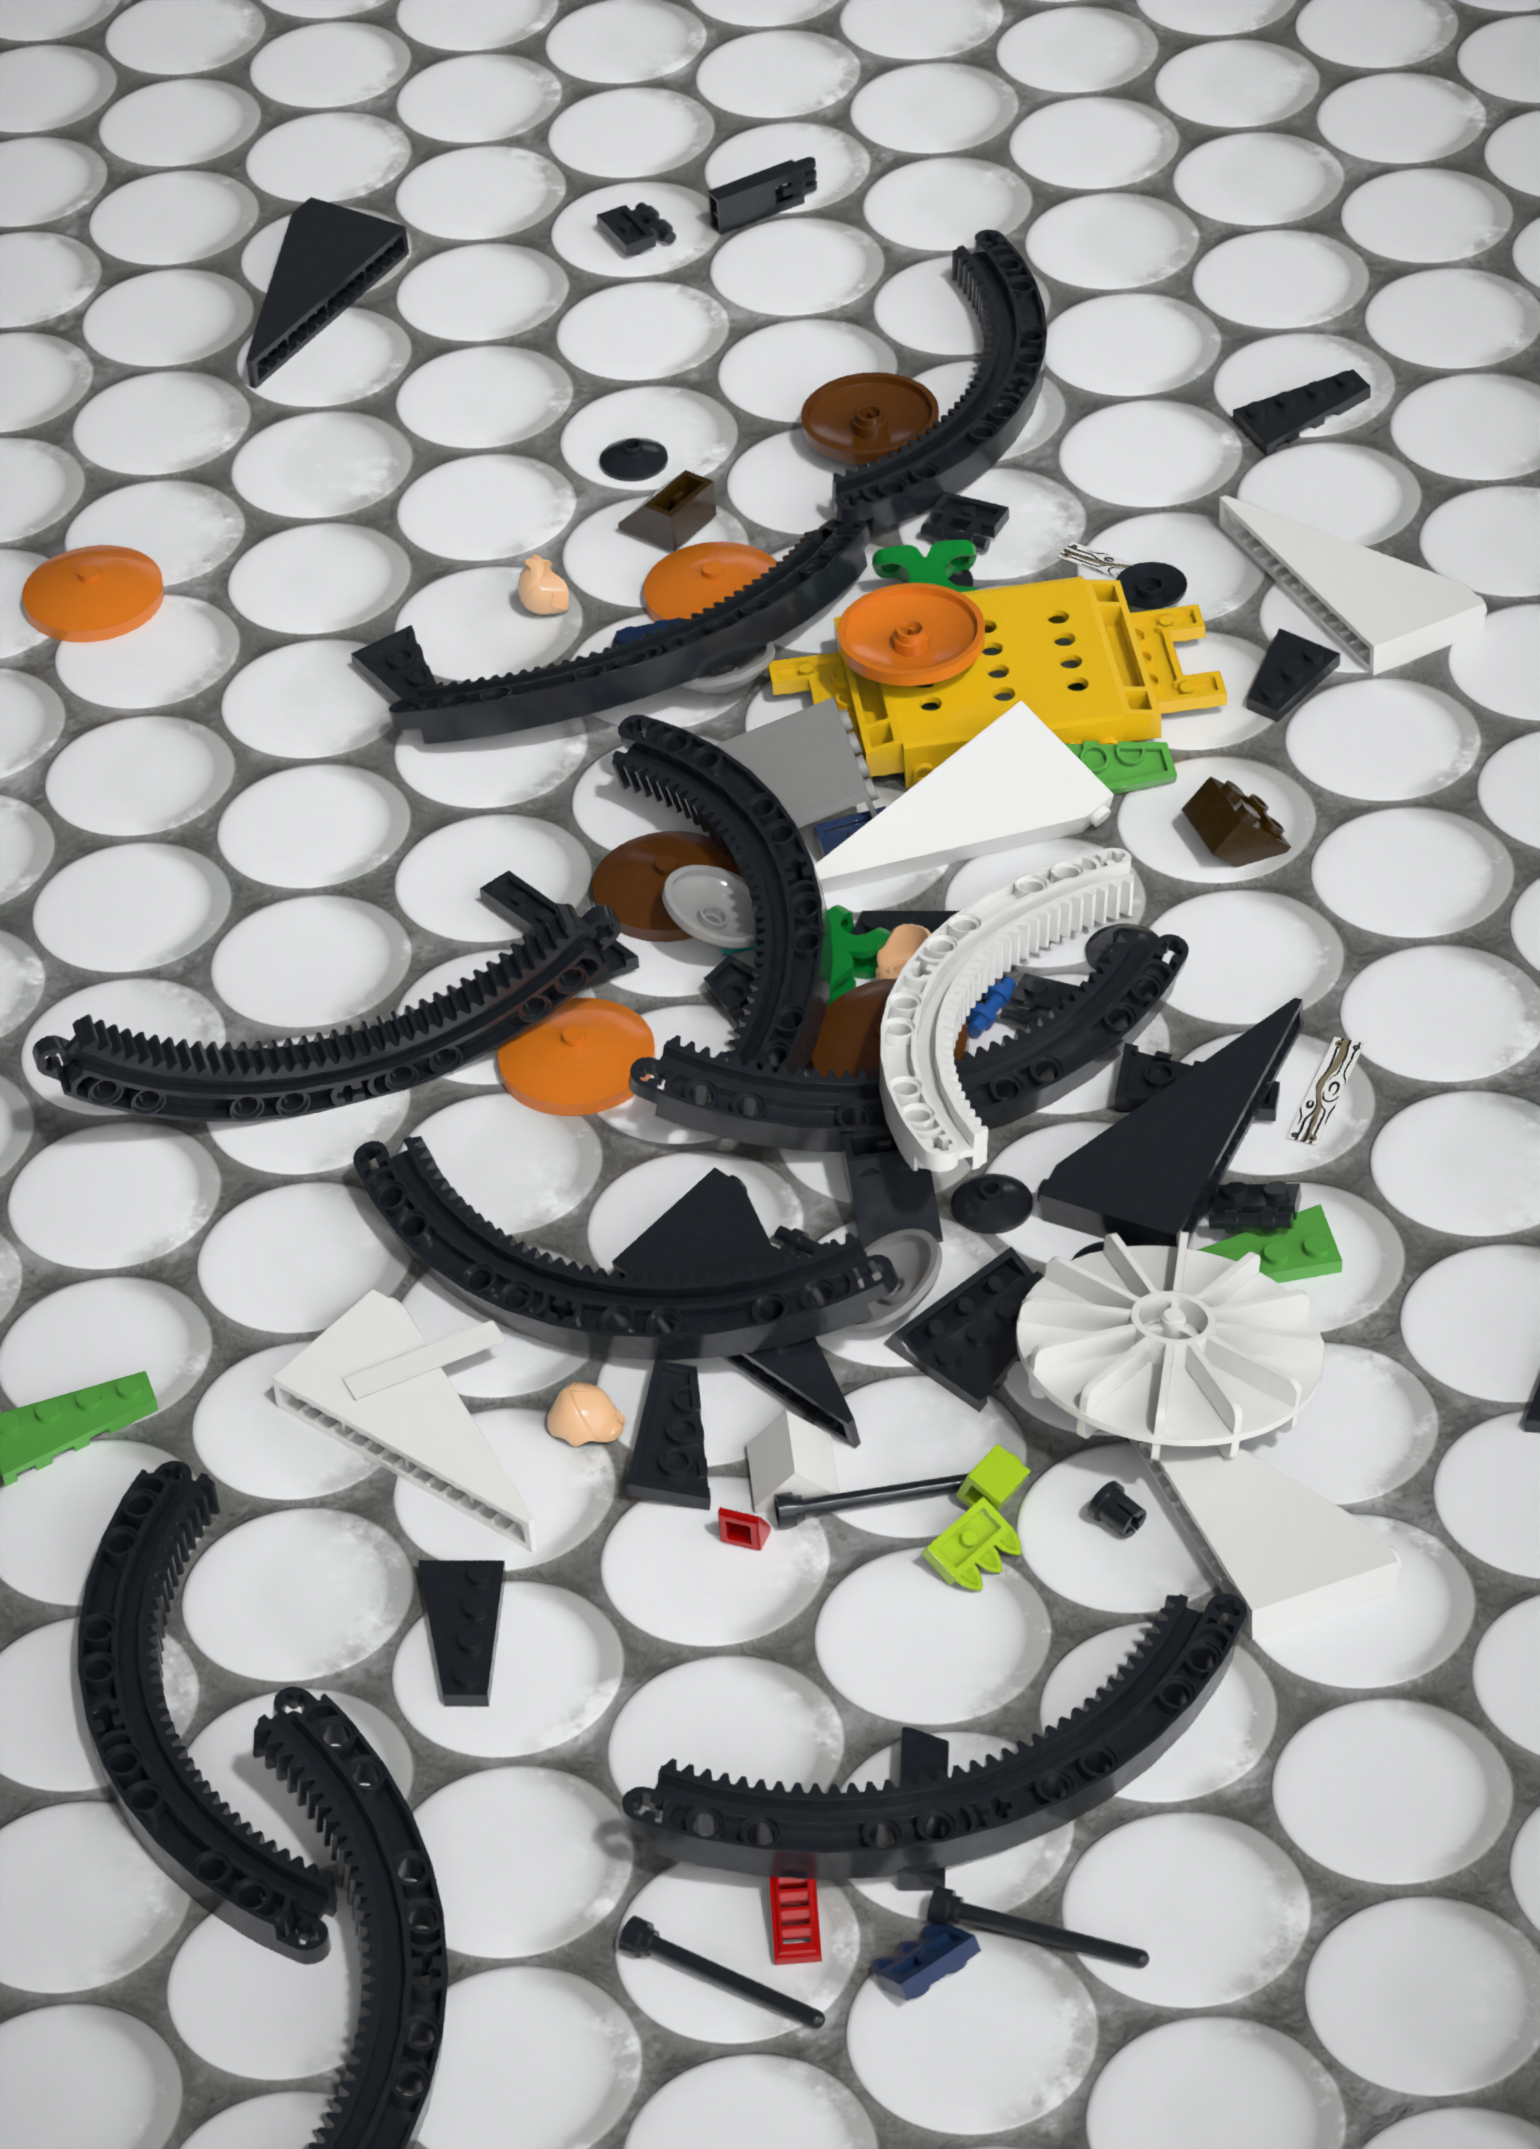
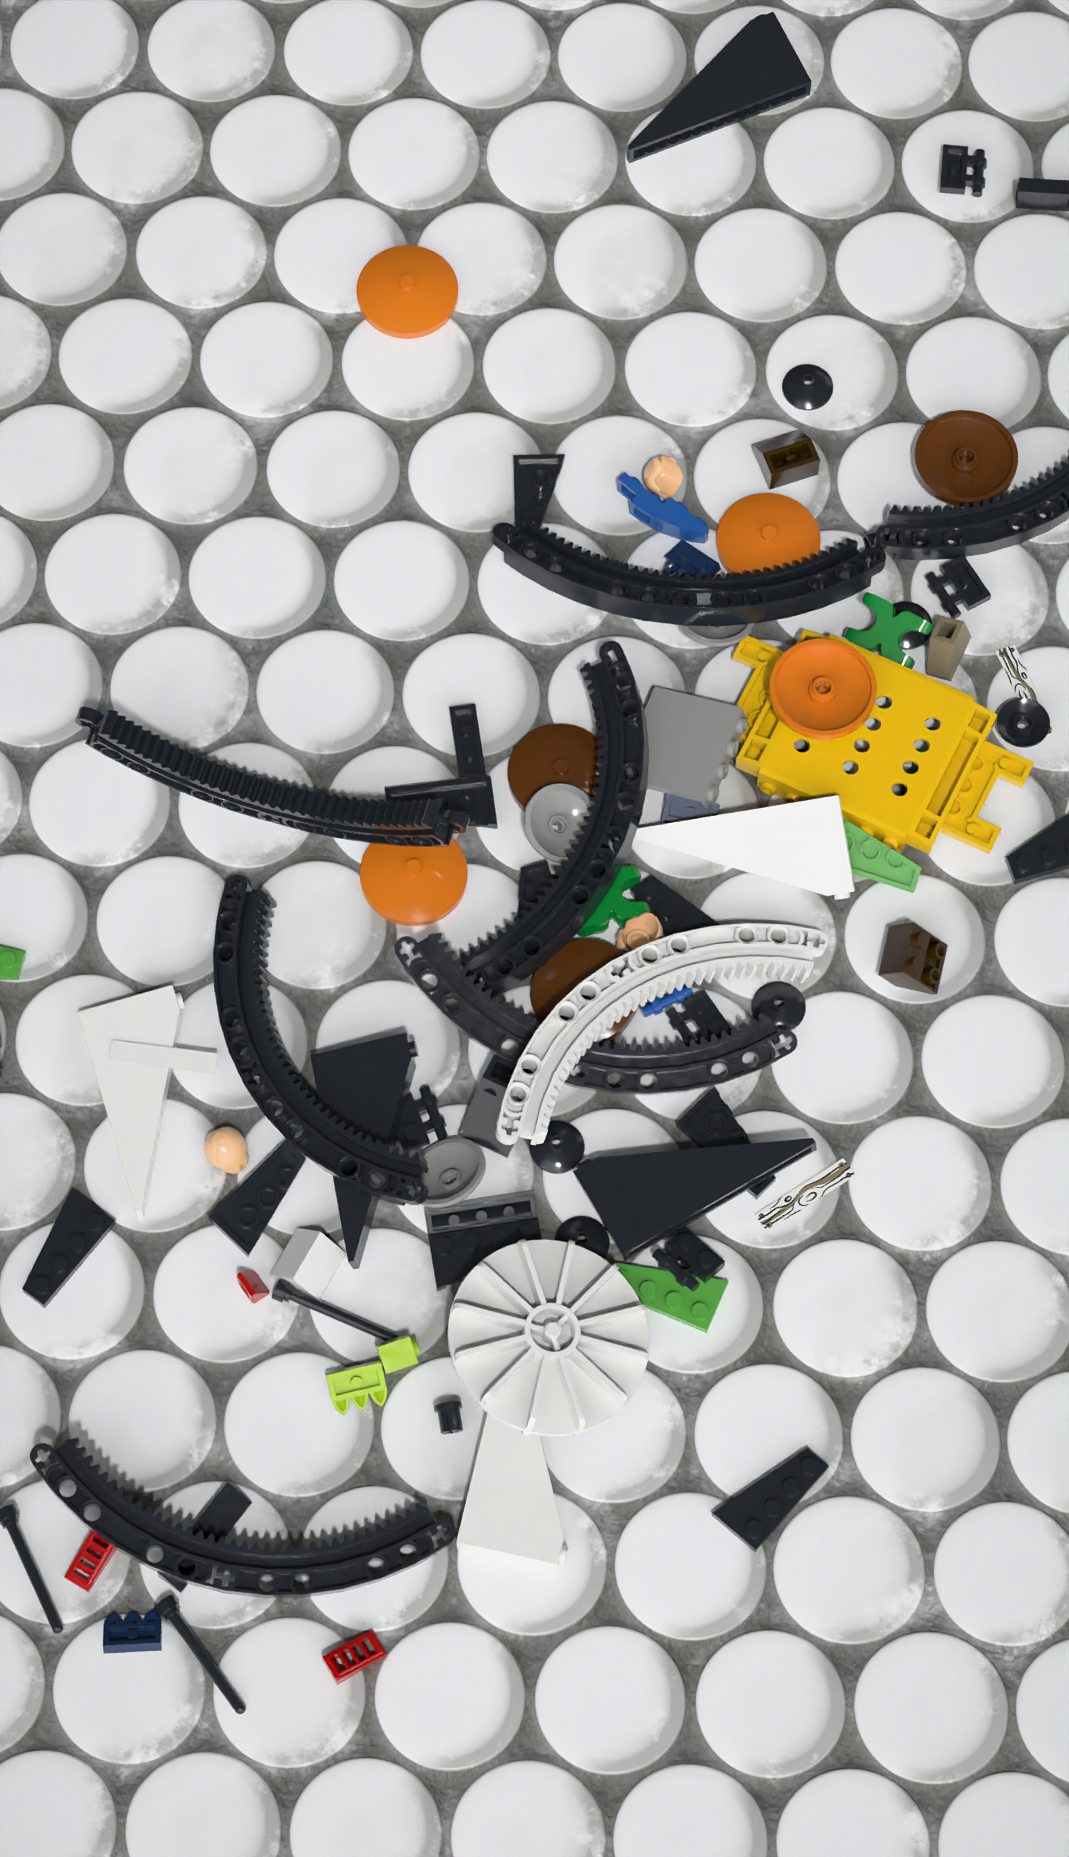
camera: 30 degrees right, 25 degrees up
none -> red slope [322,1630,387,1685]
none -> blue slope [617,472,709,544]
none -> dark tan slope [926,615,971,681]

